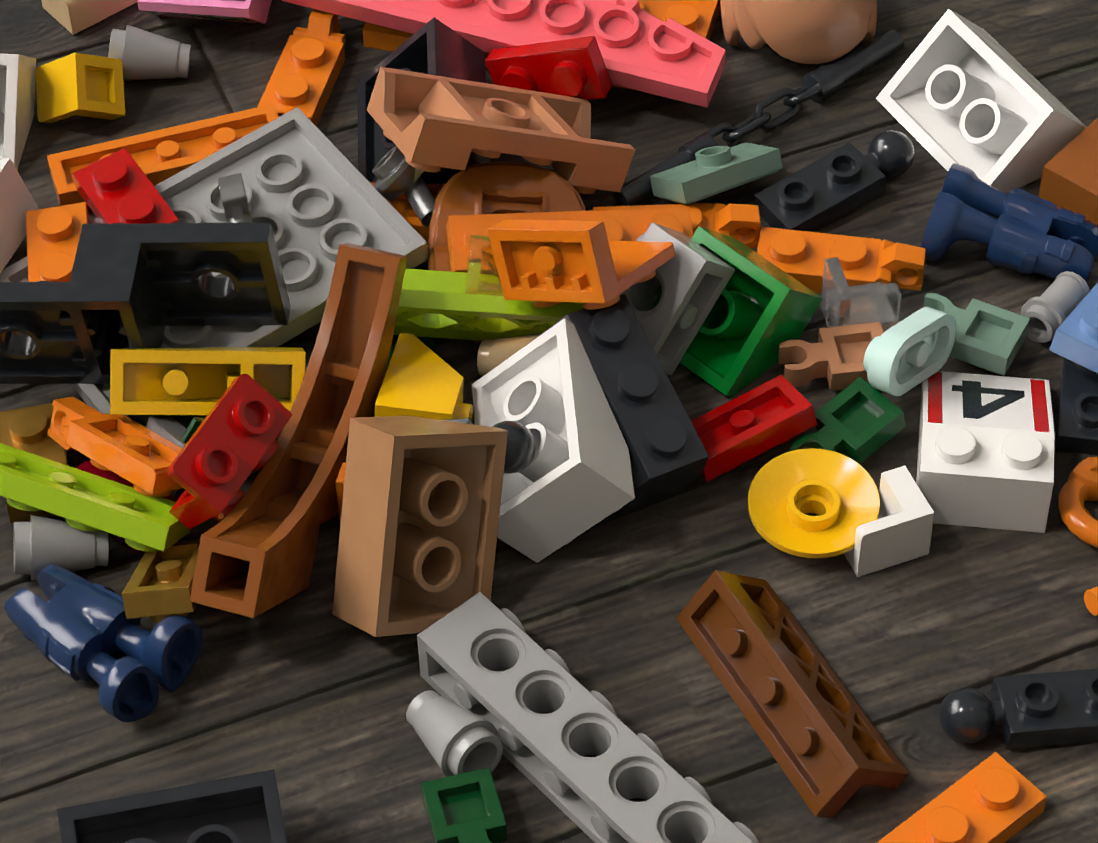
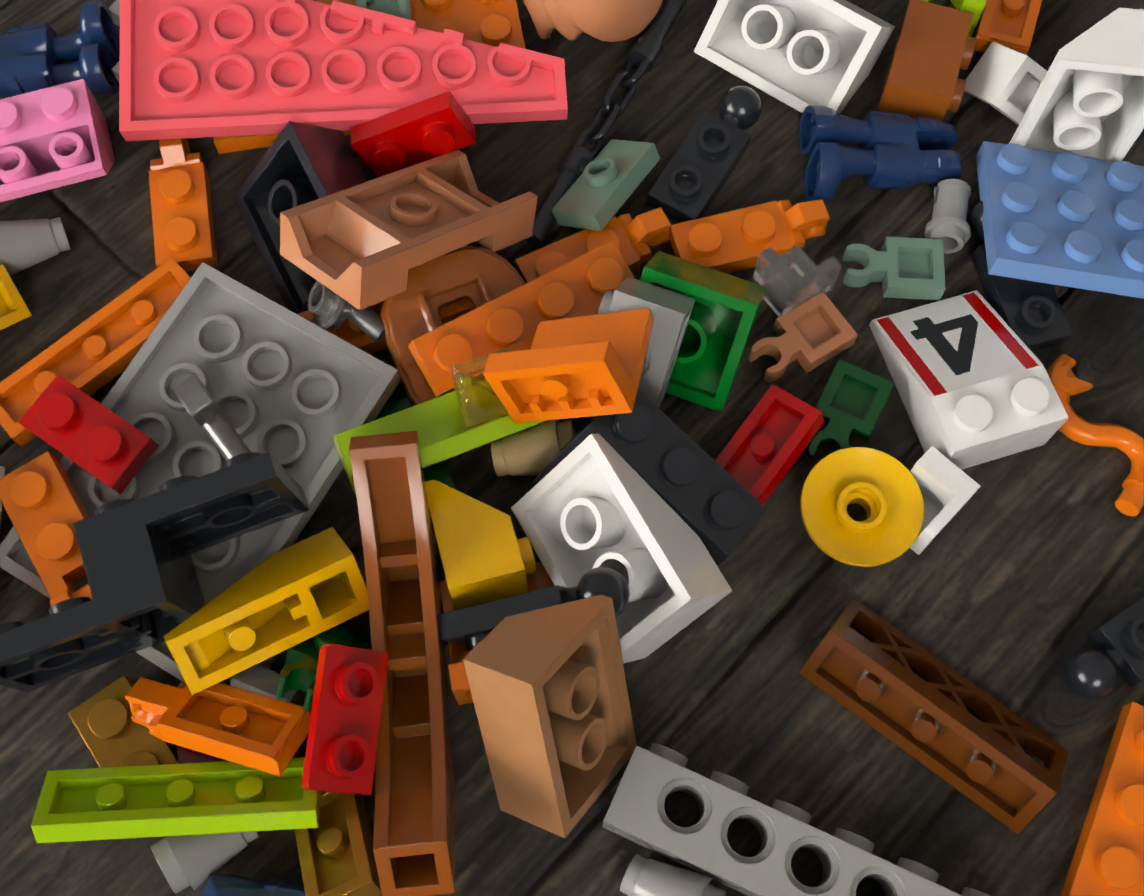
camera: 25 degrees left, 20 degrees up
light aqua plate [863,307,956,396] -> none

